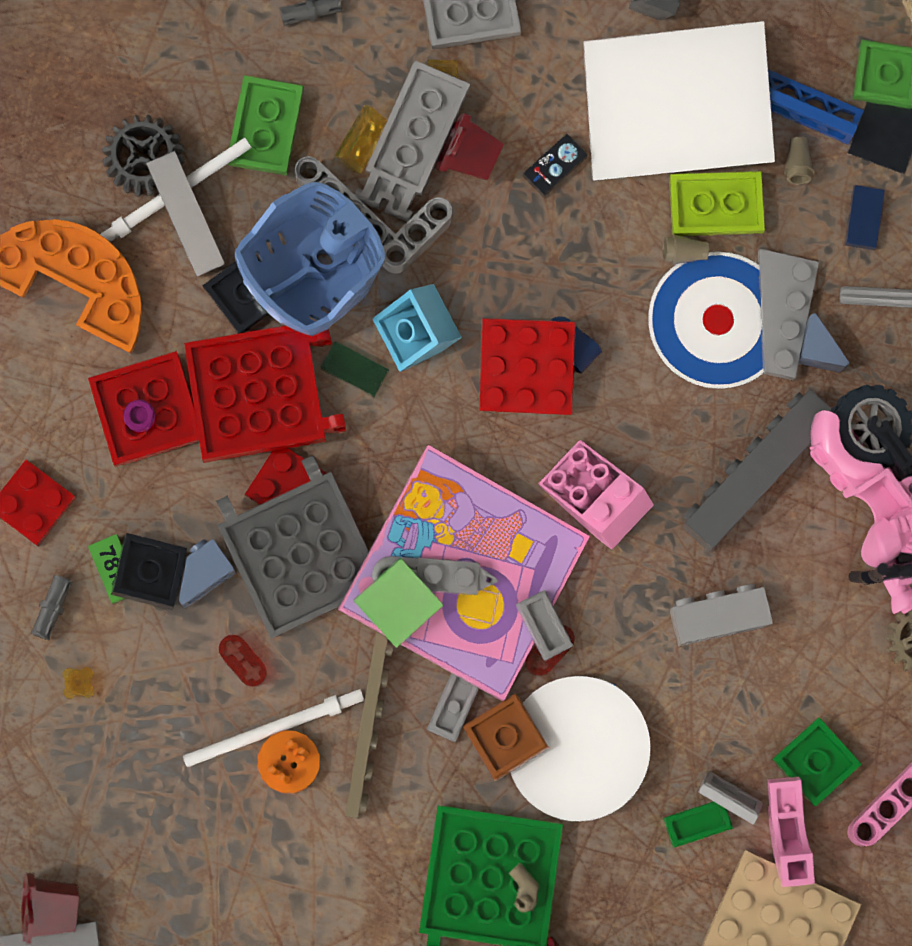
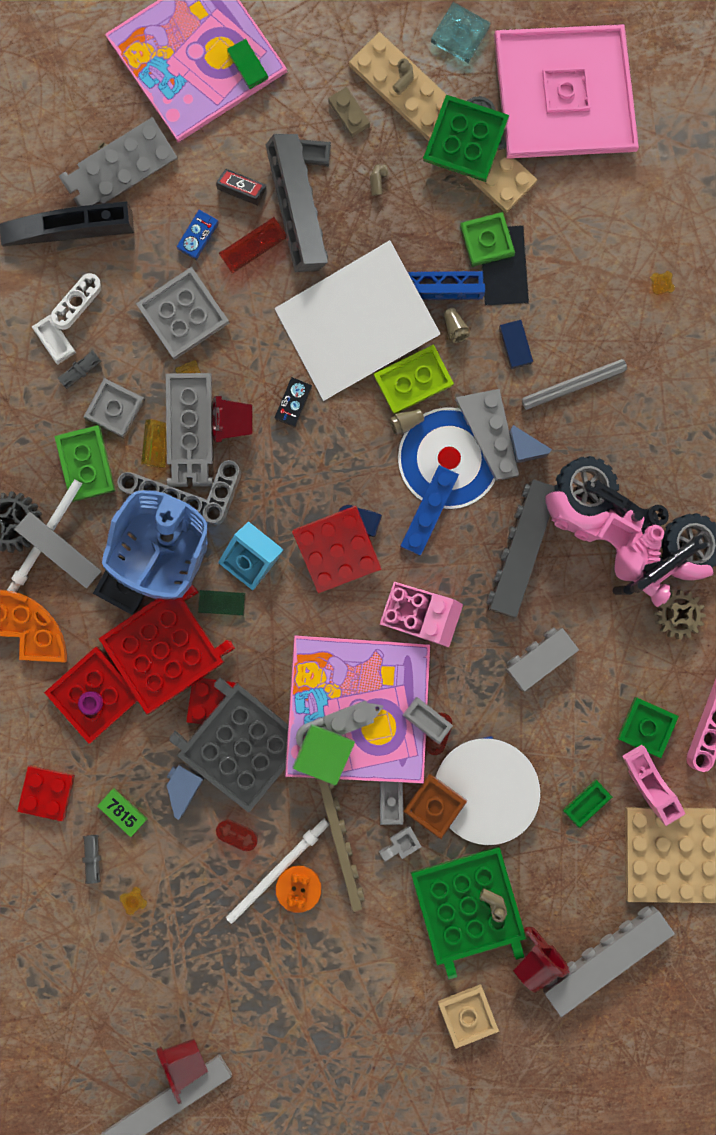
camera: 20 degrees left, 5 degrees up
black plate [111,533,187,610] -> none
light grey tile [698,771,763,824] -> none
none -> light grey tile [84,378,145,439]
none -> light grey plate [379,826,422,861]
none -> blue plate [400,465,459,556]

